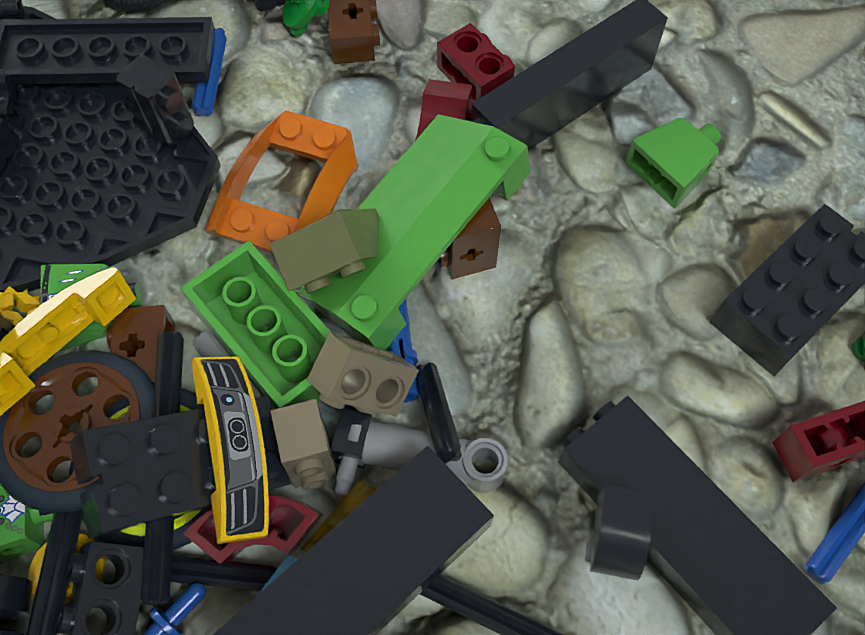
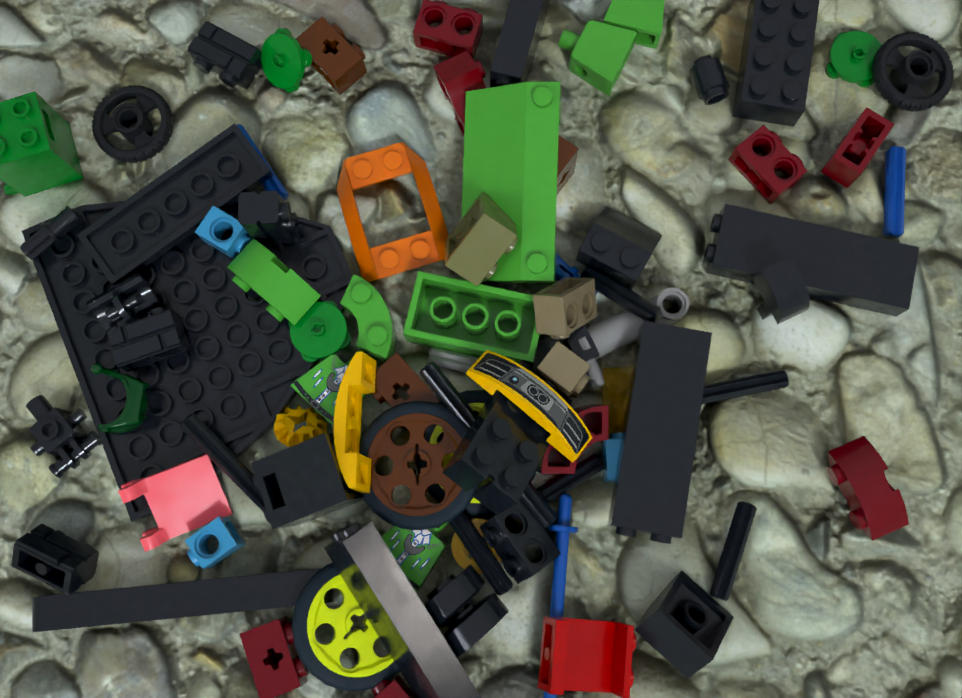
camera: 30 degrees left, 15 degrees up
none -> dark azure brick [195,206,252,259]
none -> bright green brick [227,238,321,325]
none -> green piece [289,300,352,363]
none -> bright green brick [340,274,396,362]
none -> bright green torso [558,20,637,96]
none -> black slope [576,206,662,290]
none -> black brick [689,55,729,105]
none -> dark red brick [728,125,807,205]

